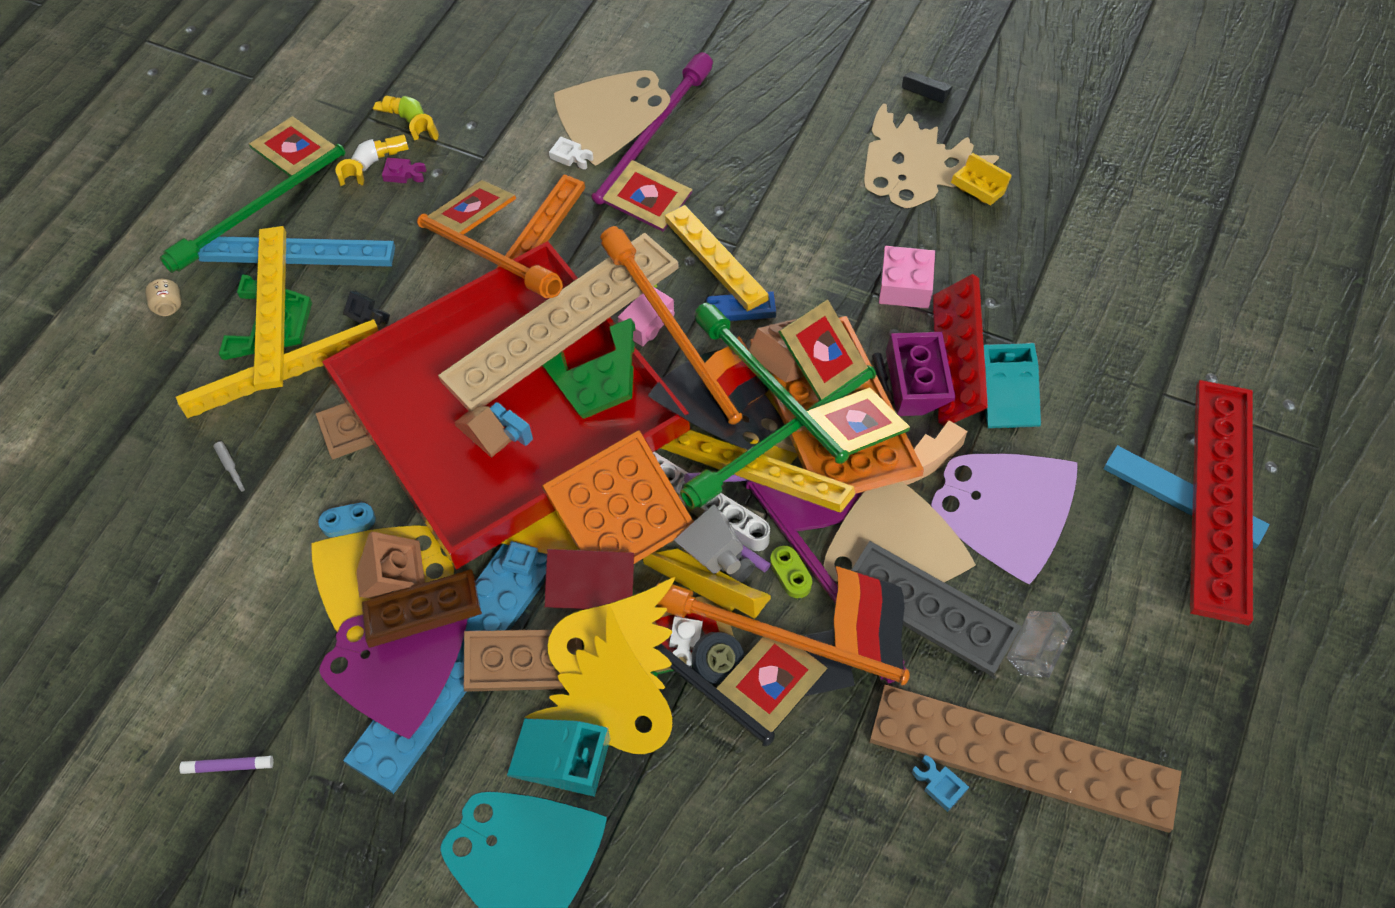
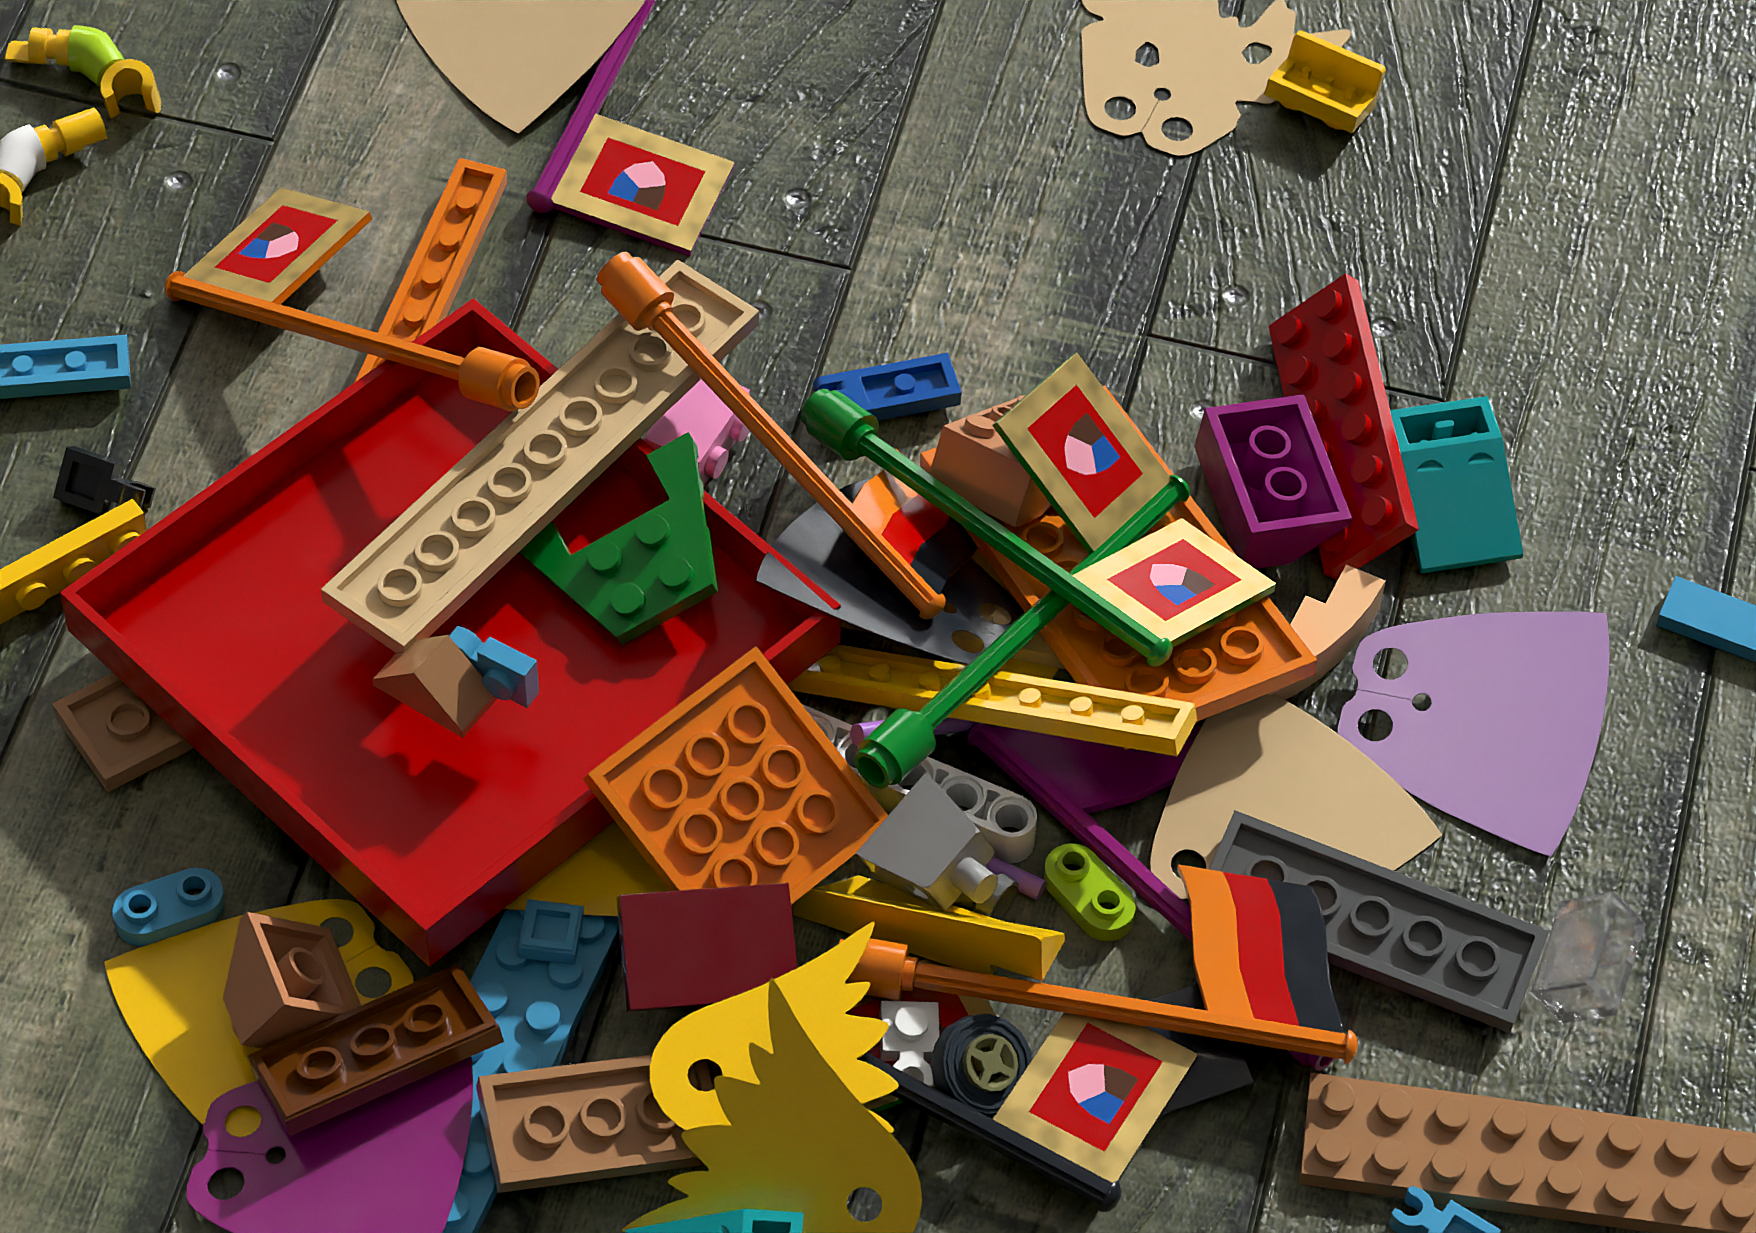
camera: 15 degrees left, 5 degrees down
magenta plate [382,158,427,183] -> none
white plate [549,137,593,169] -> none
yellow plate [665,205,768,311] -> none
black piece [872,352,894,404] -> none
bright pink brick [879,246,935,308] -> none

